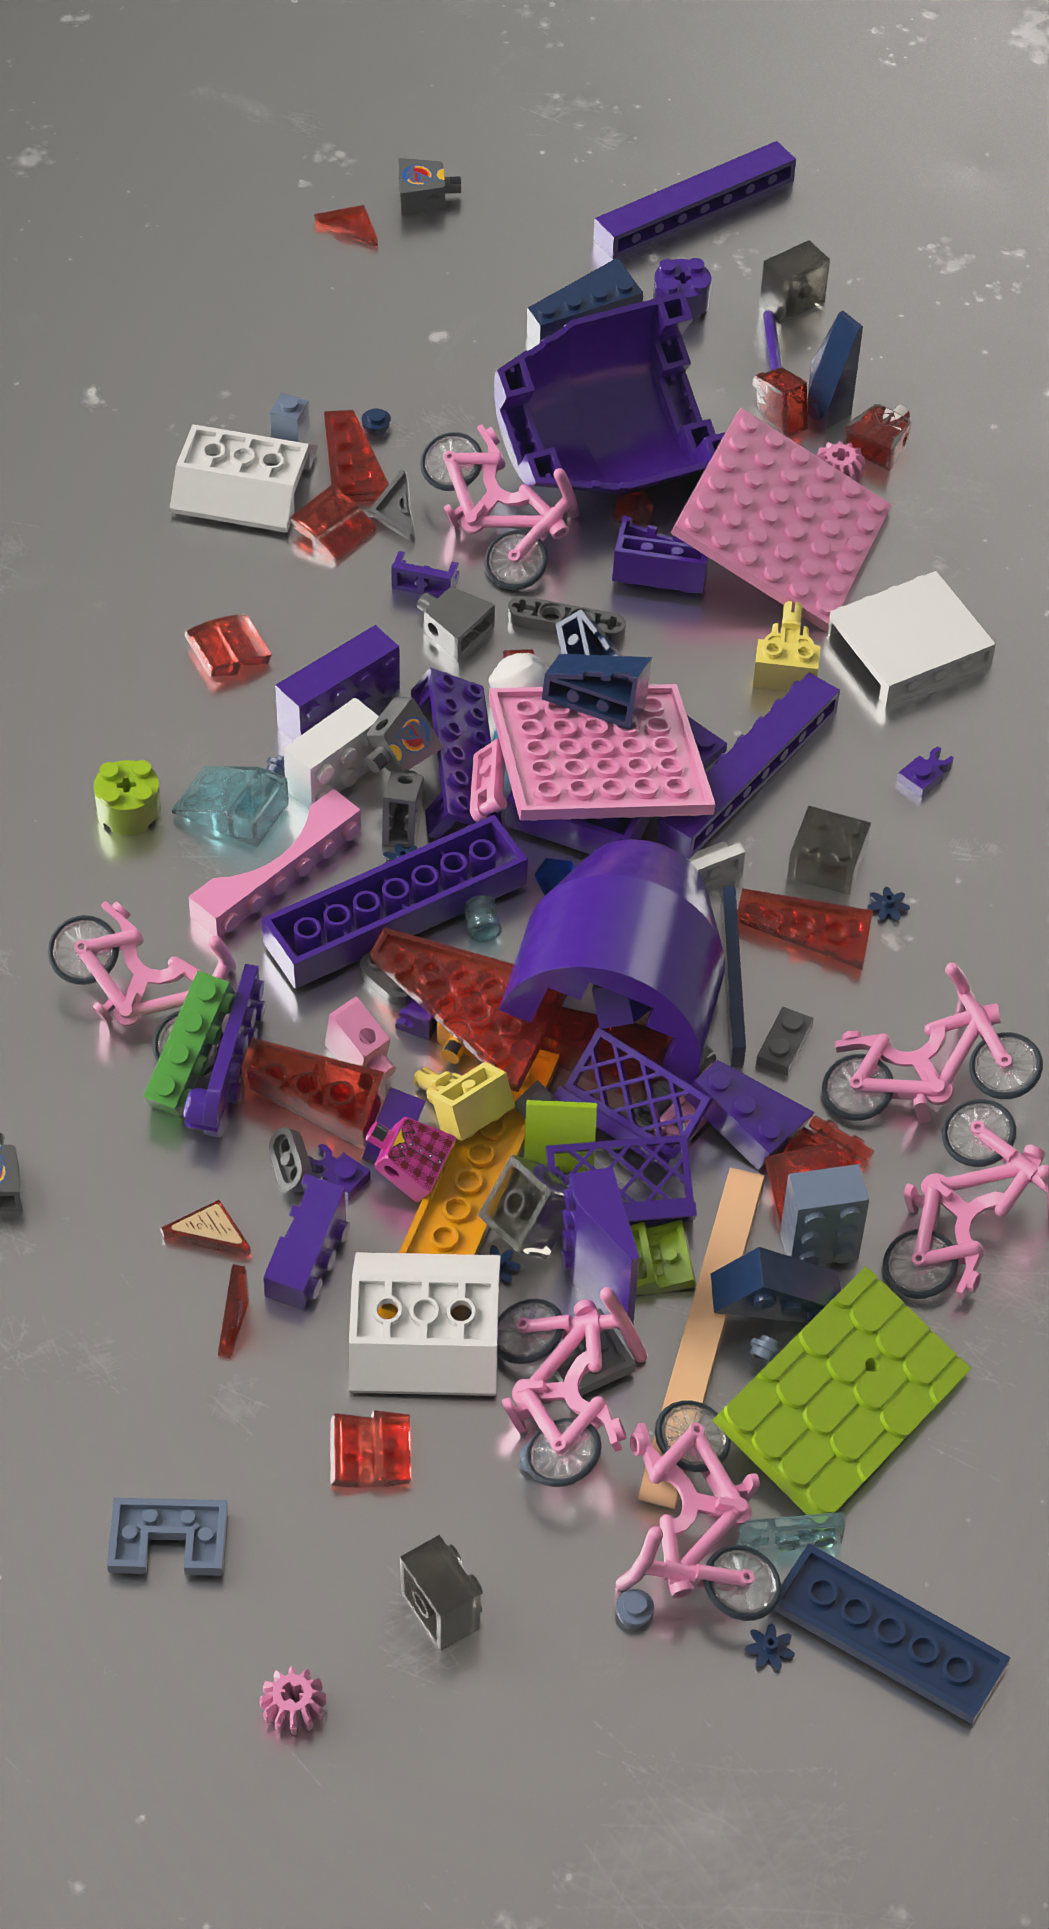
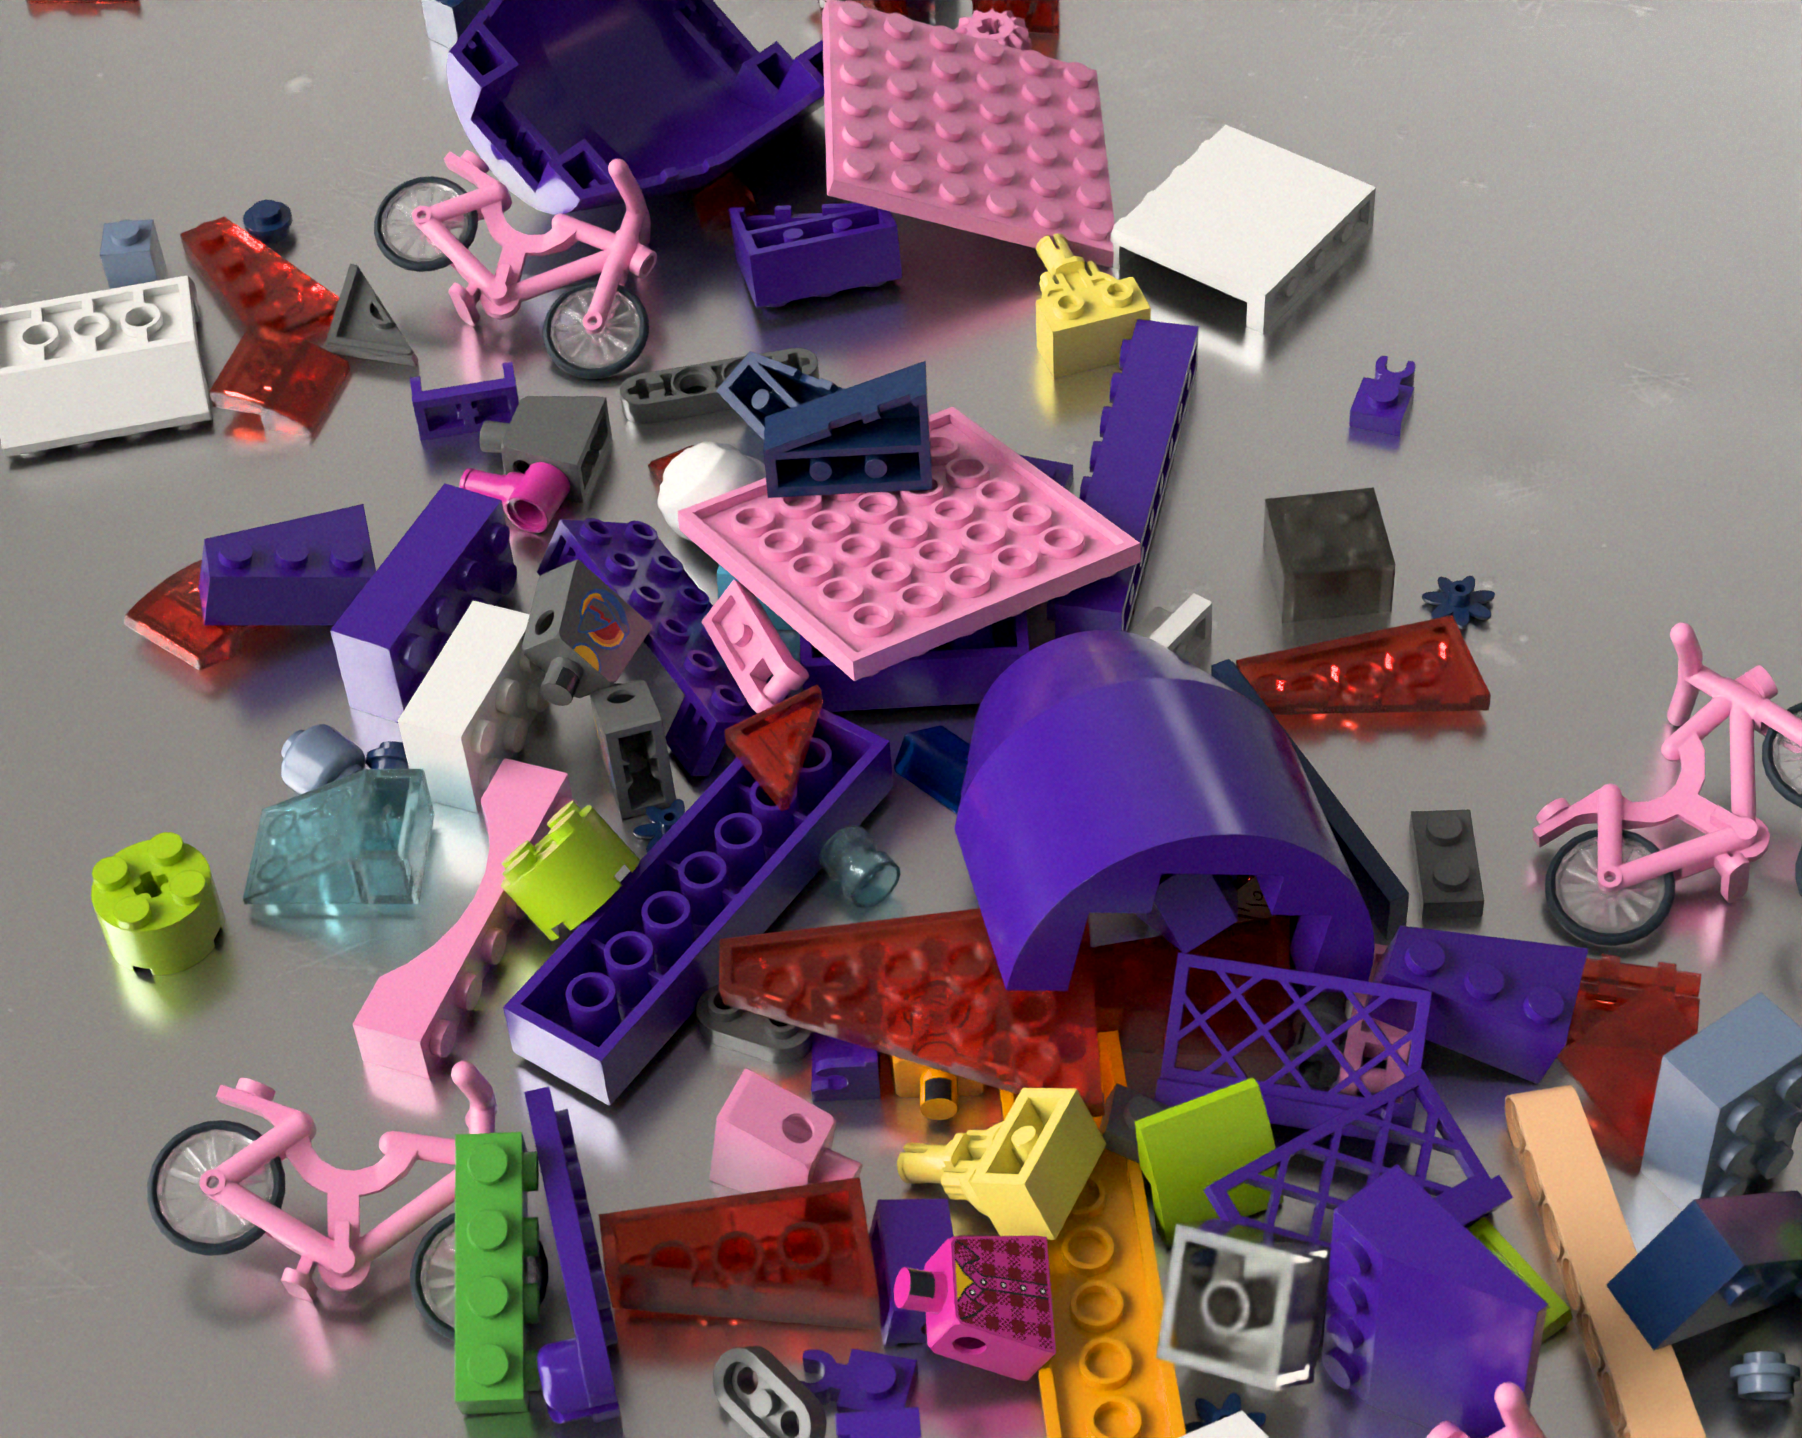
camera: 20 degrees left, 5 degrees down
none -> dark purple wedge [199,504,376,625]
none -> sand blue head [281,724,367,809]
none -> dark pink pin [459,462,570,533]
none -> lime brick [501,801,640,941]
none -> clear red tile [724,685,823,811]

